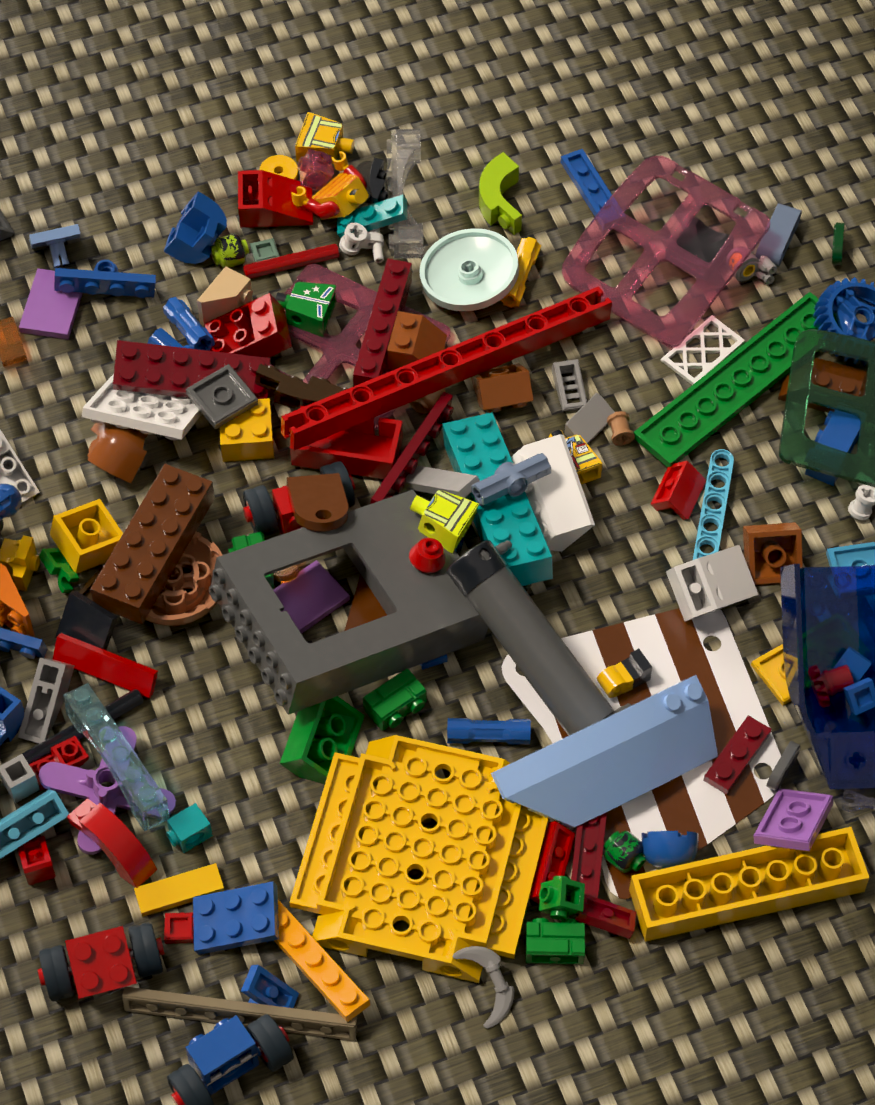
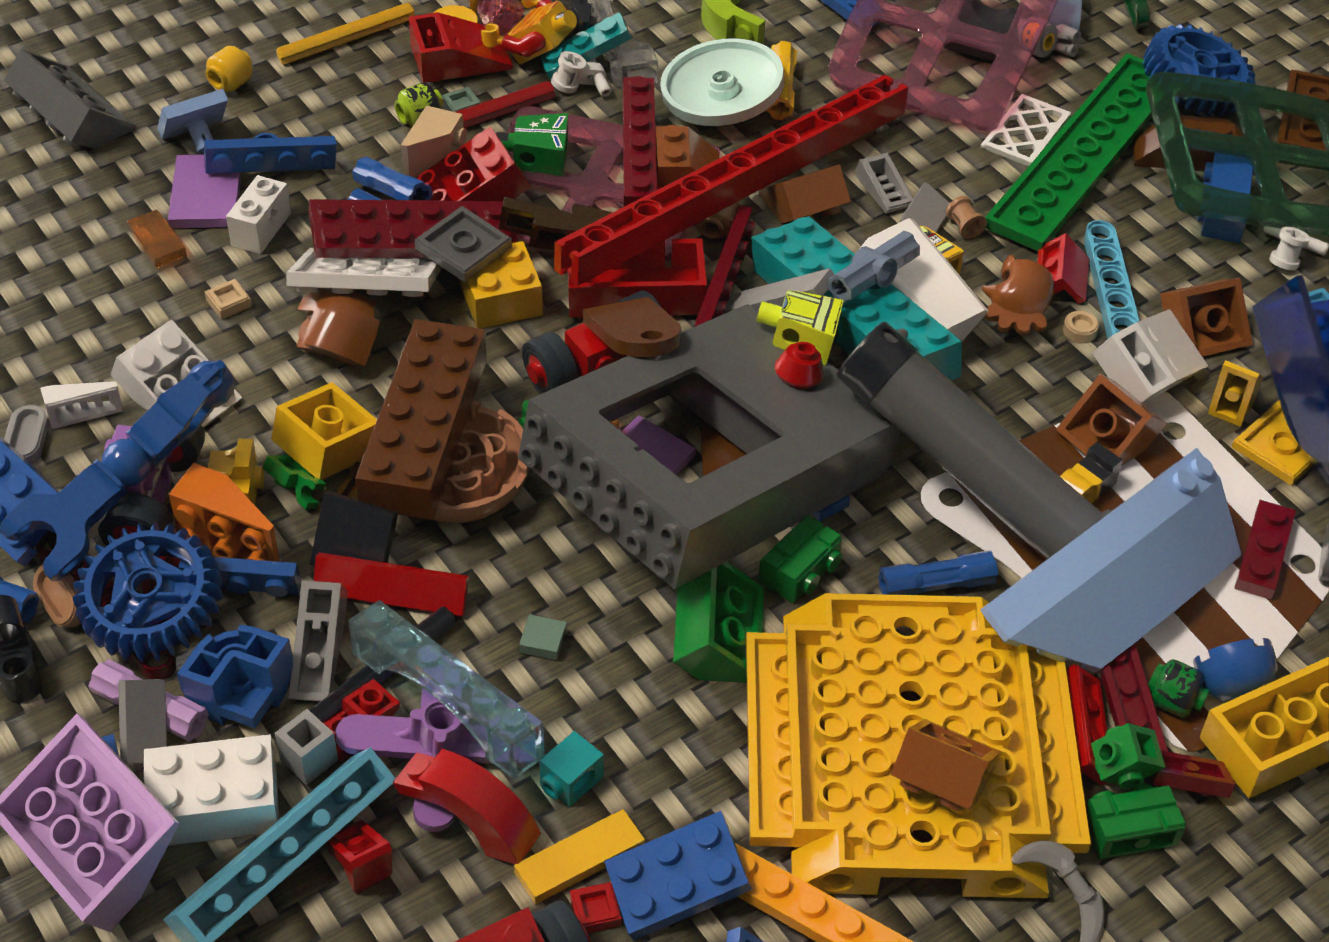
camera: 15 degrees left, 10 degrees down
blue brick [164,191,227,264] -> none
none -> tan tile [204,279,252,320]
none -> yellow head [206,46,253,92]
none -> white brick [226,175,291,254]
none -> yellow axle [276,3,415,65]
none -> sand green tile [519,614,567,660]
none -> dark orange slope [890,719,1002,811]
none -> dark orange piece [982,255,1054,335]
none -> dark orange slope [1056,374,1167,466]
none -> tan tile [1063,311,1099,343]
none -> yellow slope [1207,360,1263,427]

